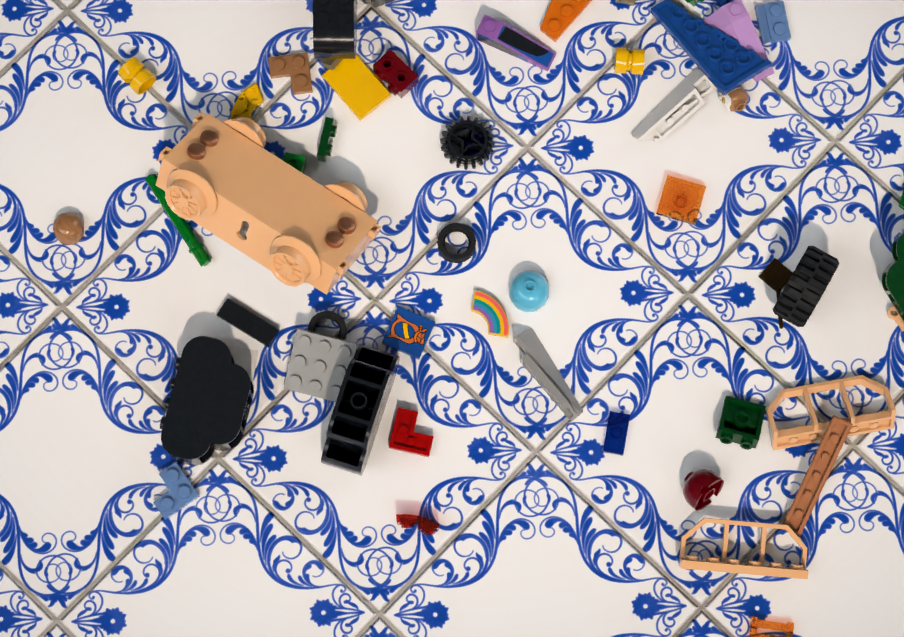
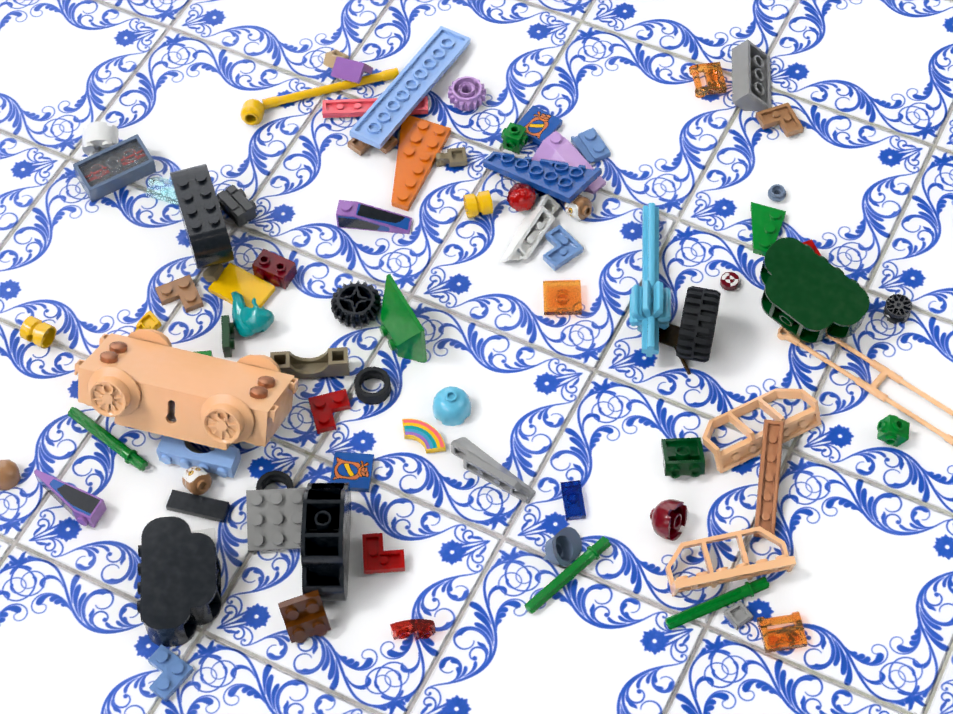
camera: 15 degrees left, 20 degrees down
none -> slope [34,469,107,528]
none -> light blue arch [156,435,241,478]
none -> medium nougat head [182,466,212,495]
none -> teal piece [231,291,274,337]
none -> dark tan arch [270,347,350,379]
none -> reddish brown plate [278,590,331,643]
none -> red plate [308,389,351,434]
none -> green slope [379,274,427,363]
none -> red piece [507,183,536,212]
none -> green axle [524,536,611,614]
none -> medium blue plate [543,225,583,271]
none -> sand blue piece [543,527,582,567]
none -> medium azure axle [629,203,671,357]
none -> green axle [665,576,770,630]
none -> dark red tile [720,272,739,291]
none -> light grey tile [723,601,753,630]

